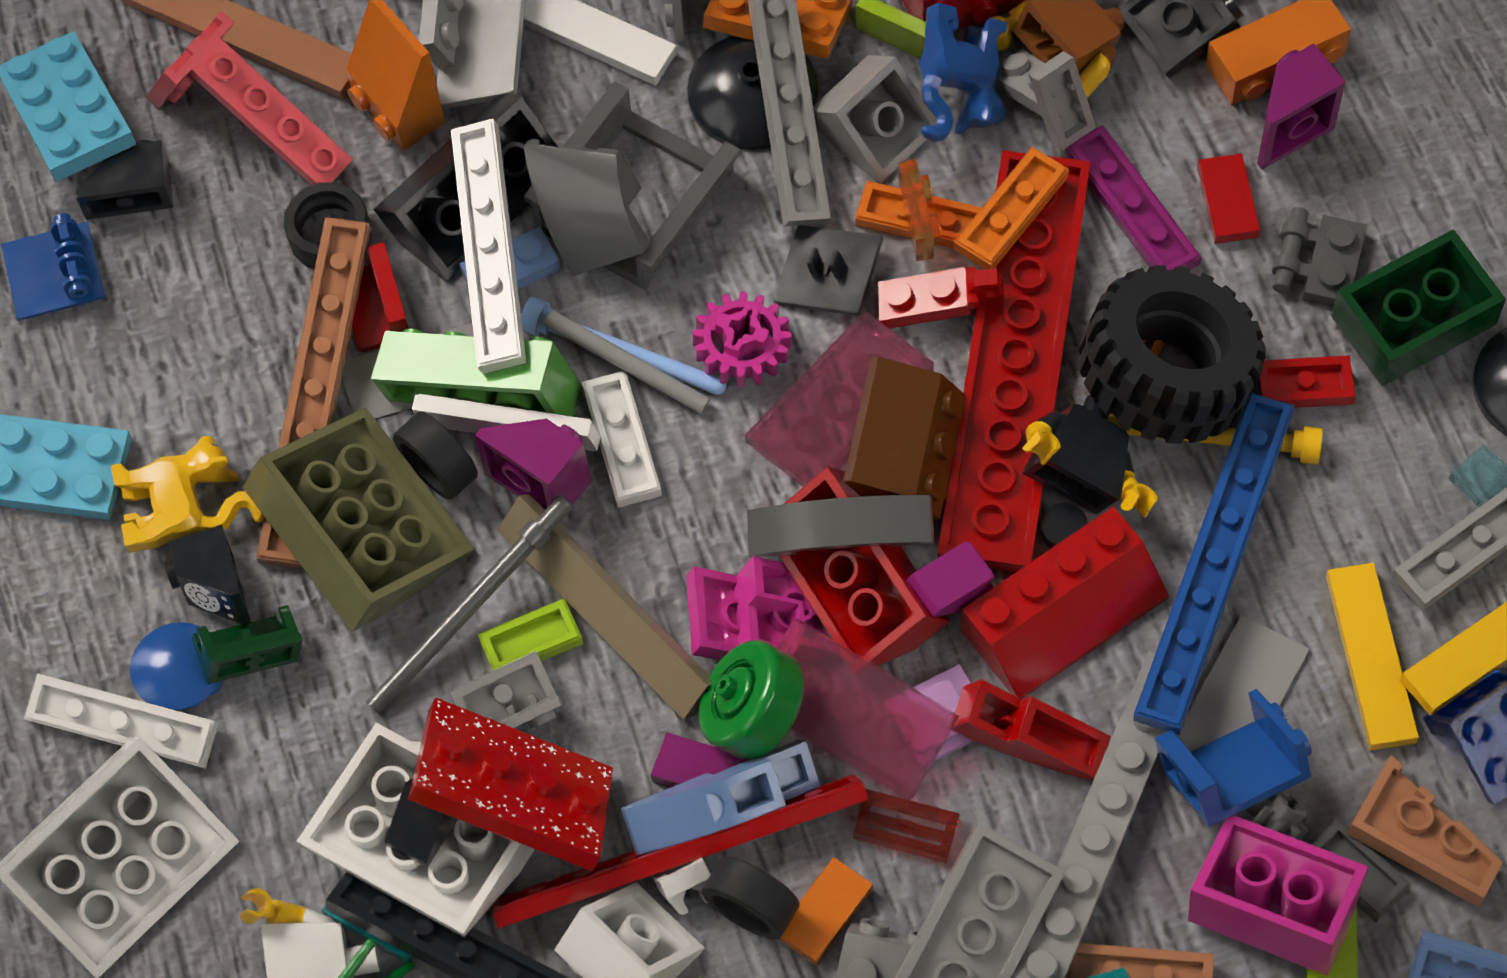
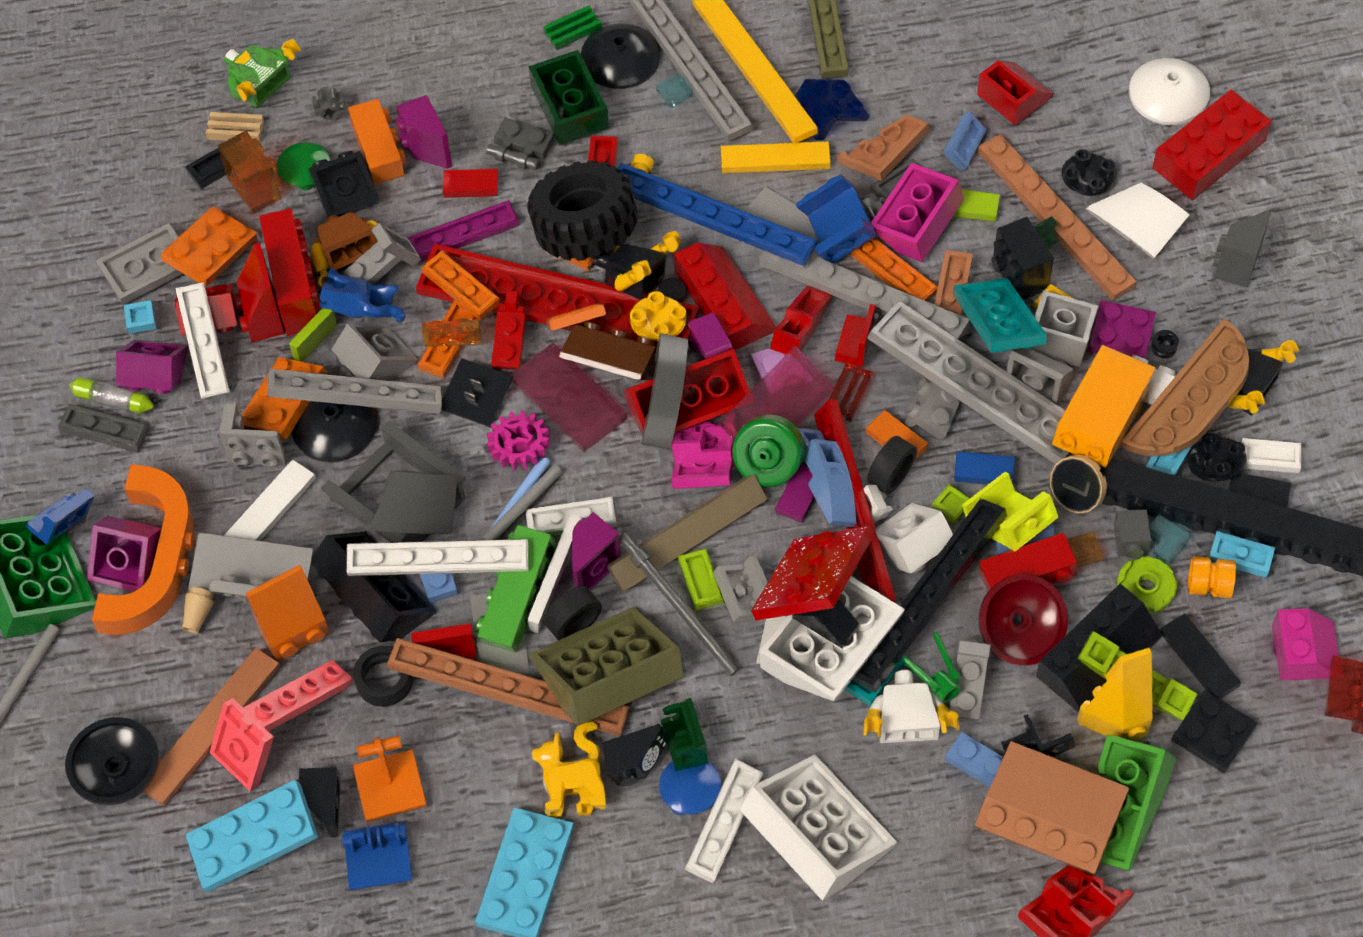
camera: 85 degrees left, 5 degrees down
none -> orange plate [353,735,427,823]
none -> orange tile [546,303,606,331]
none -> yellow dish [630,291,686,342]
none -> red panel [835,304,876,367]
none -> orange tile [849,237,938,302]

